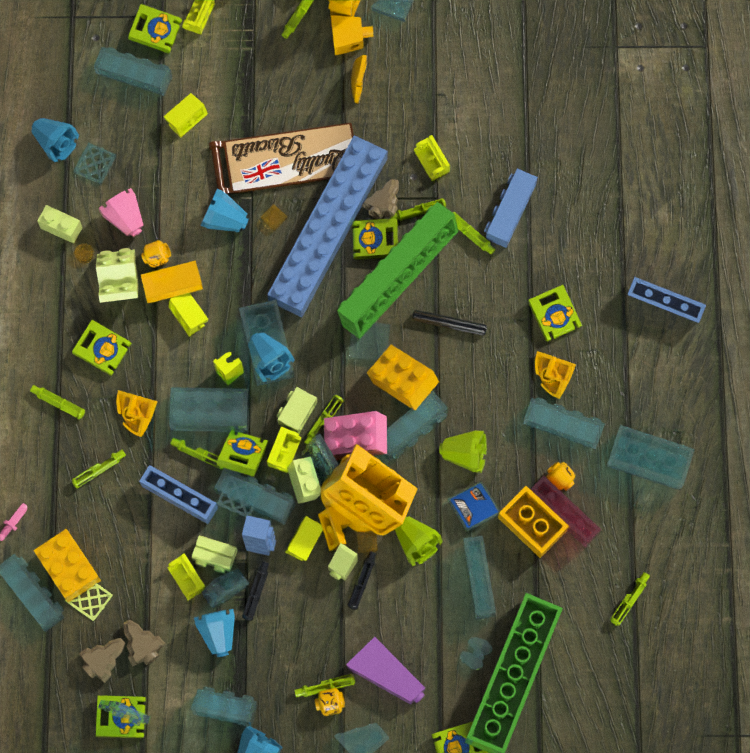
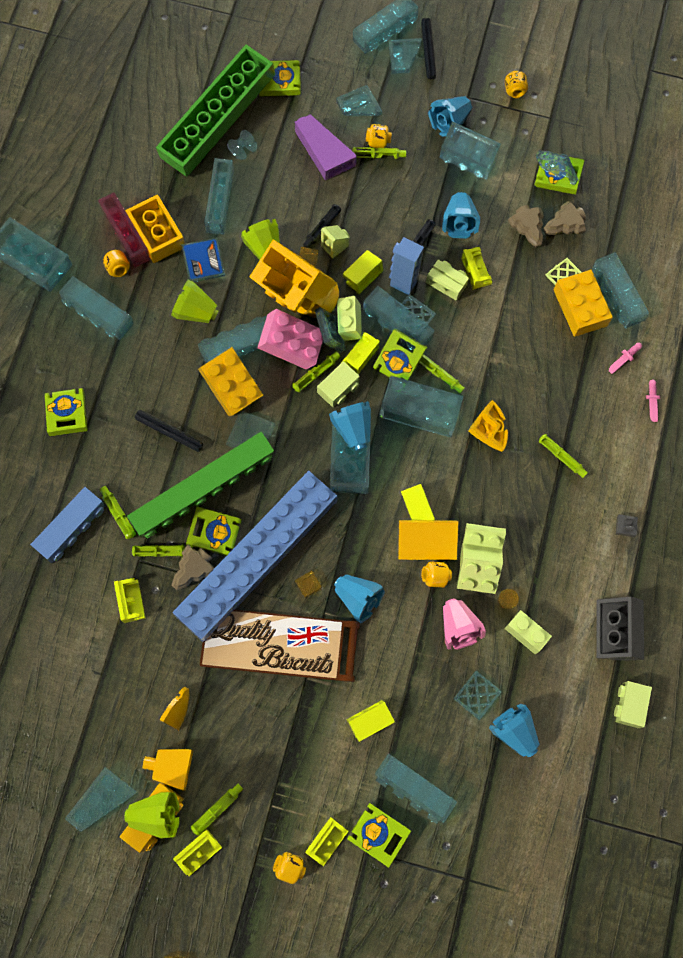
camera: 170 degrees left, 0 degrees up
lime container [72,320,132,376] -> none
lime piece [72,450,126,488] -> none
medium blue brick [139,465,218,524] -> none
clear light blue slope [201,569,249,608] -> none
neon yellow hinge [213,352,244,385] -> none
yellow slope [318,507,352,551] -> none
yellow brick [535,351,576,399] -> none
lime piece [610,572,650,626] -> none

